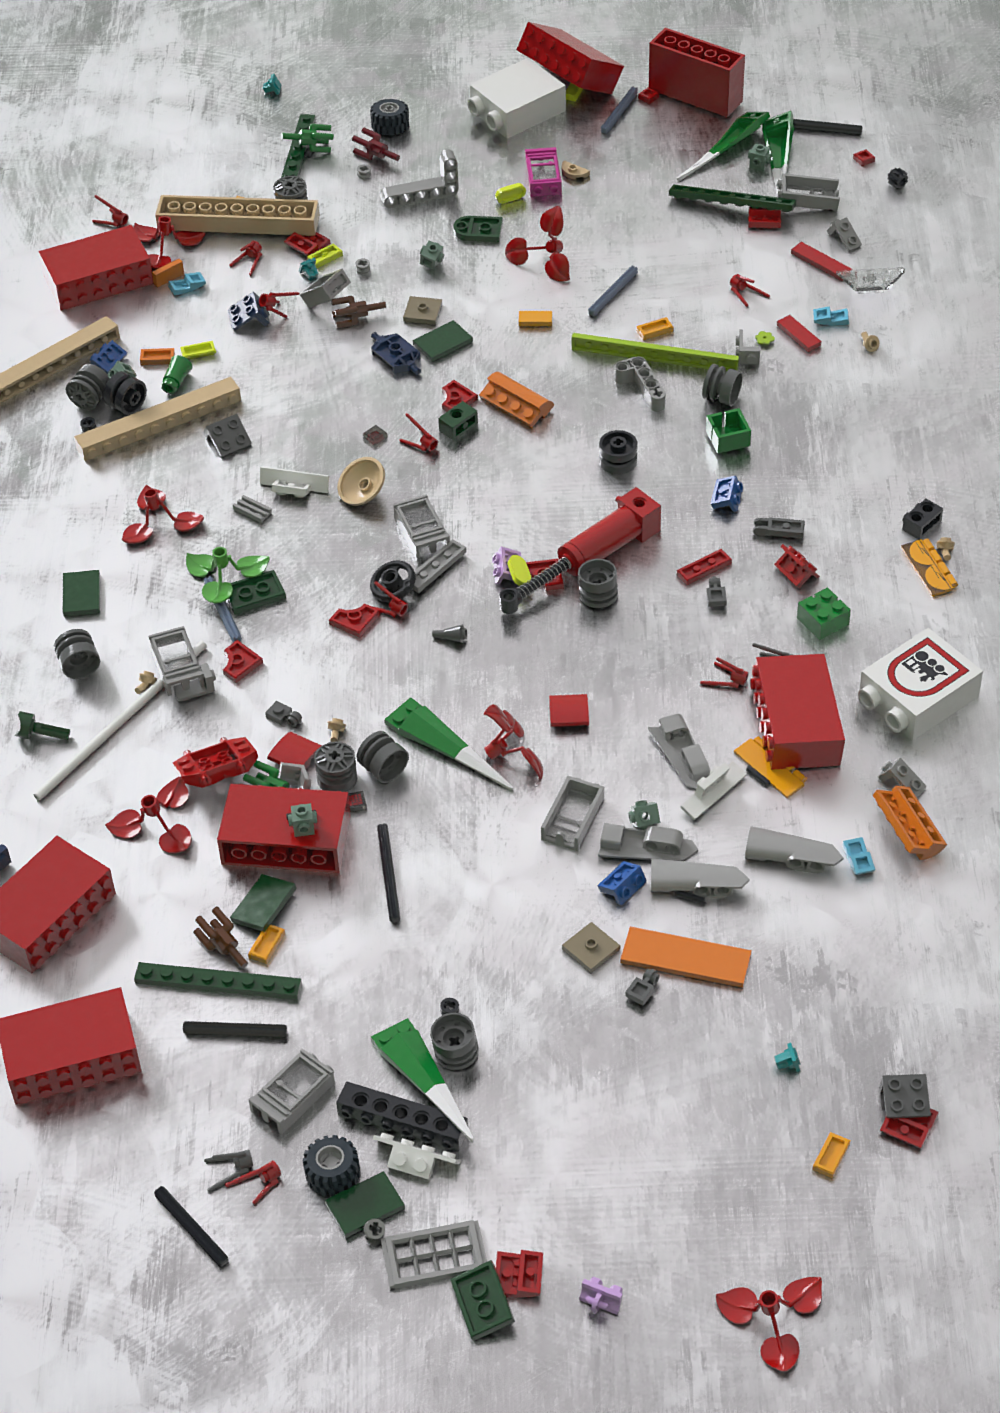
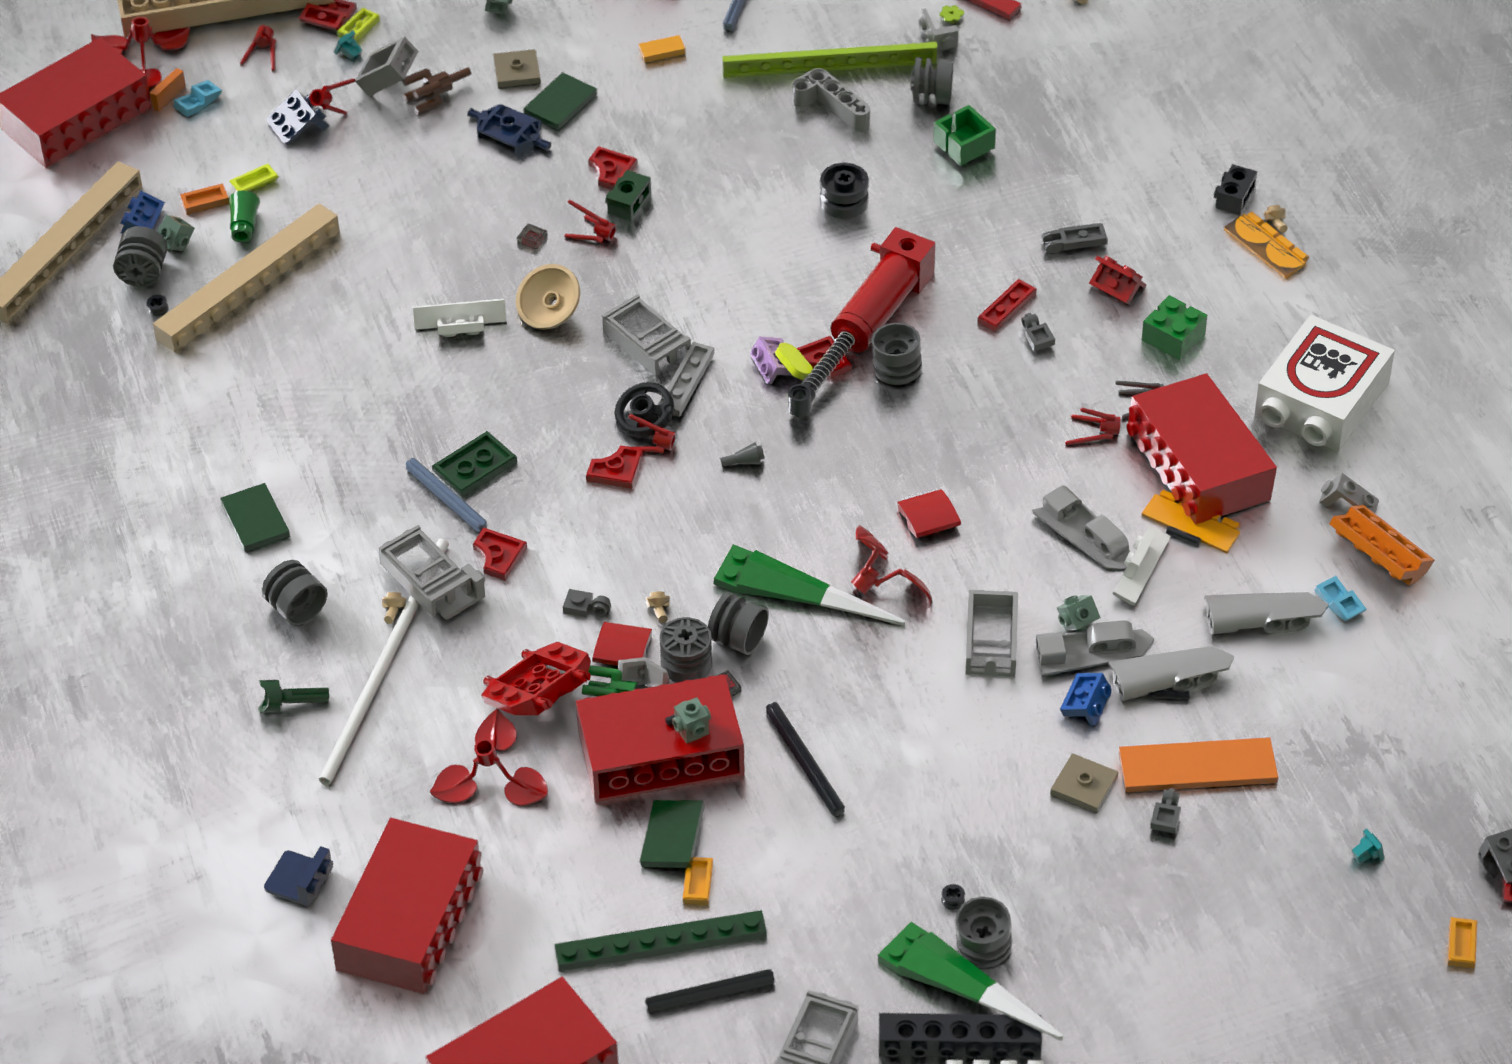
camera: 20 degrees left, 0 degrees up
red plant [92,195,129,227] -> none
black wheel [103,371,147,415] -> none
red plant [121,485,204,544] -> none
bright green plant [186,547,270,603] -> none
reddish brown plant [193,906,248,968] -> none
dark grey bracket [203,414,252,457] -> none
light grey tile [233,495,272,523] -> none
light grey bush [355,258,370,274] -> none
orange brick [479,372,554,428] -> none
light orange tile [636,317,674,341] -> none
blue bracket [710,475,743,512] -> none

